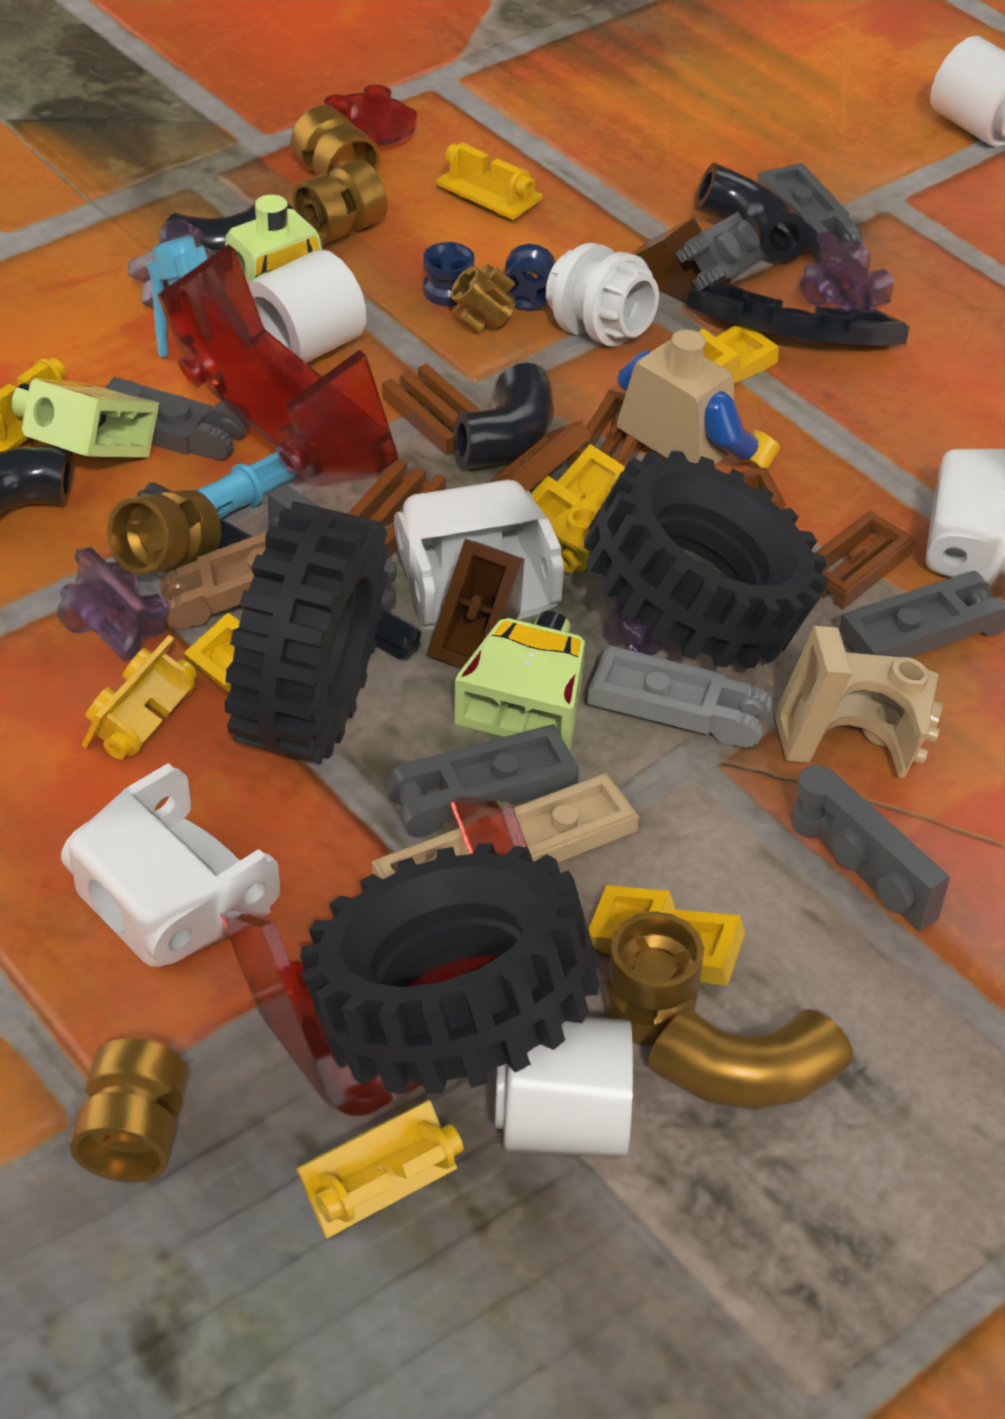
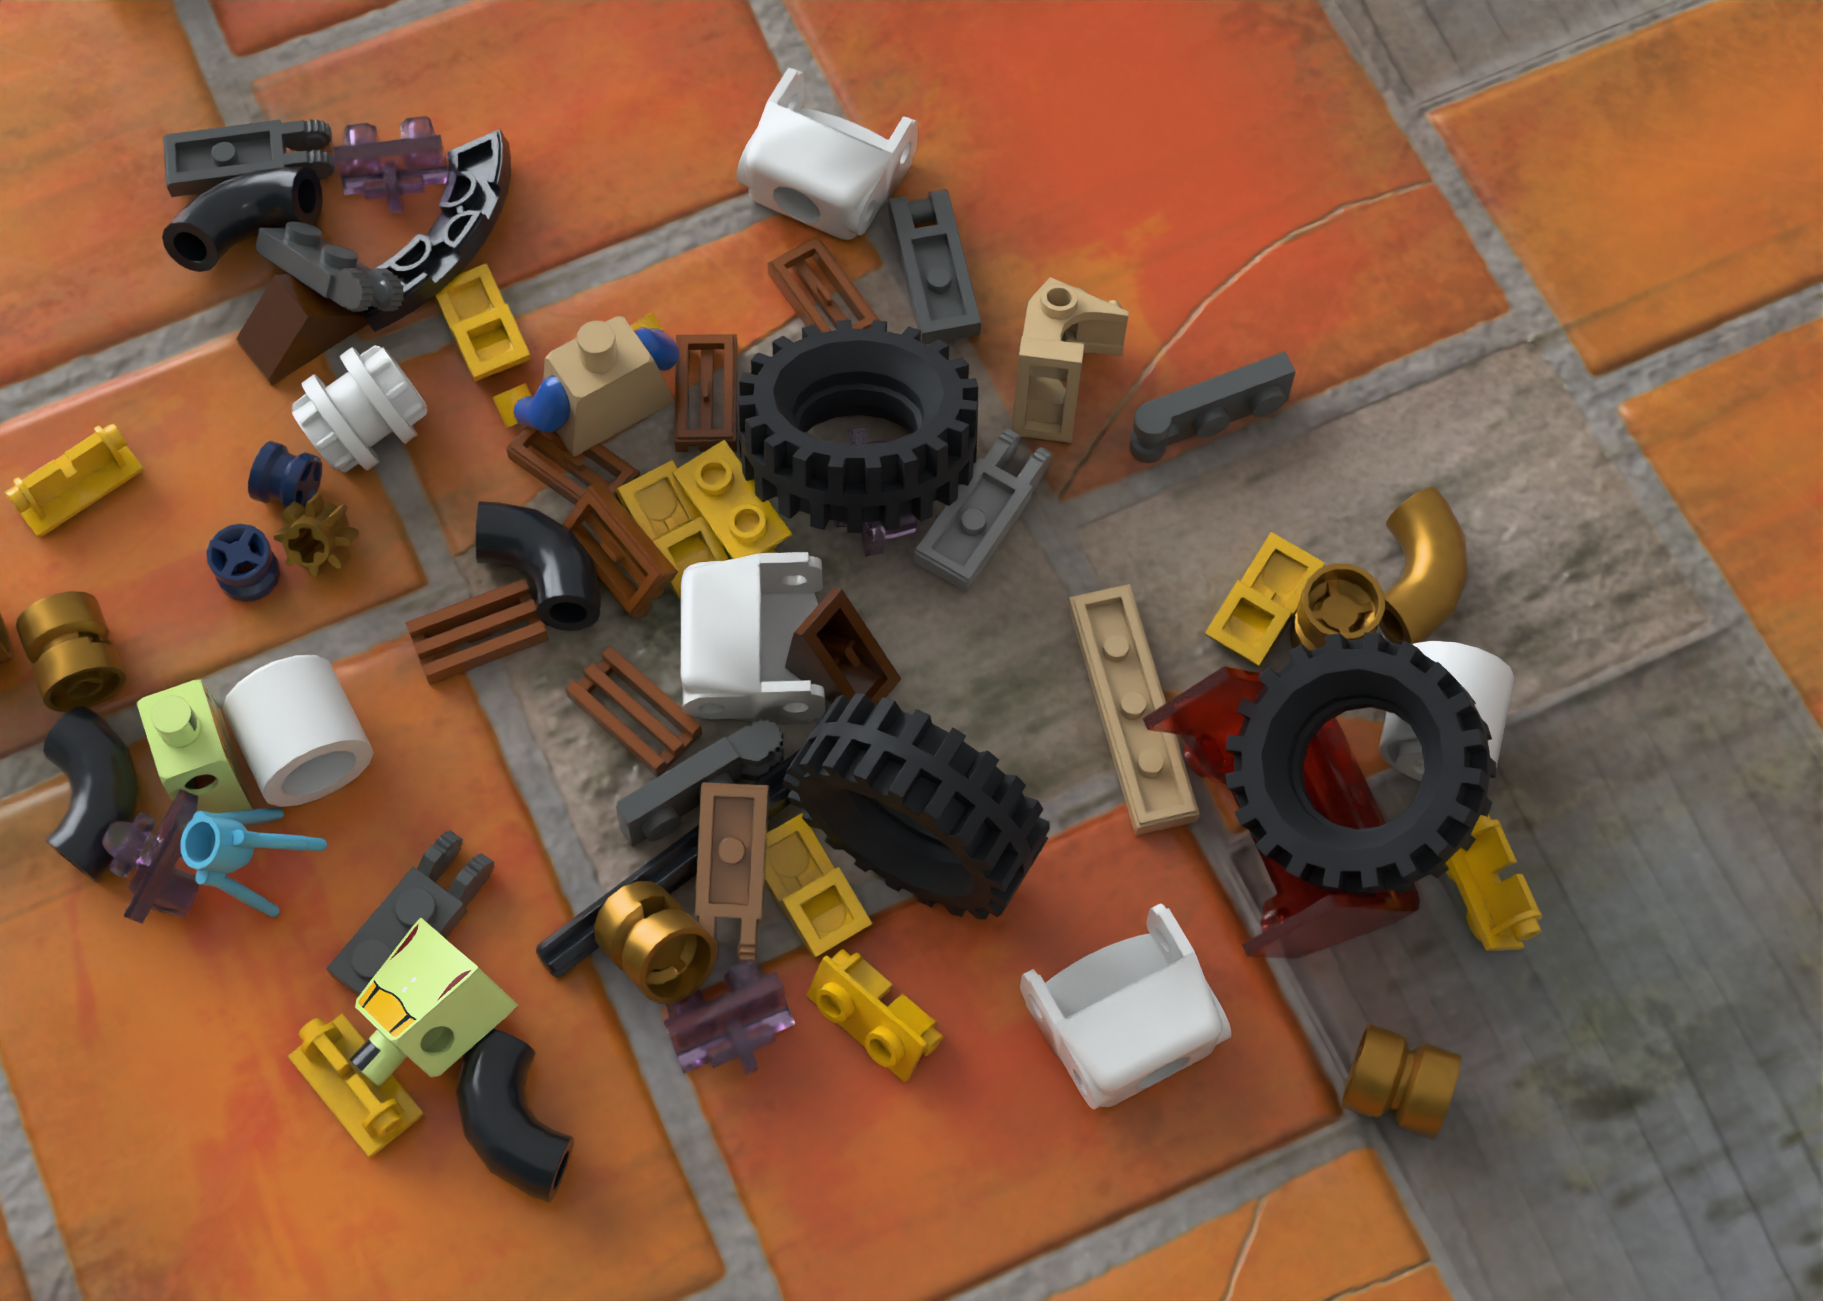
camera: 75 degrees left, 20 degrees up
clear red windscreen [157,244,398,478] -> none
medium azure axle [195,449,301,518] -> none
dark grey plate [384,724,579,838] -> none
yellowish green torso [454,611,585,751] -> none

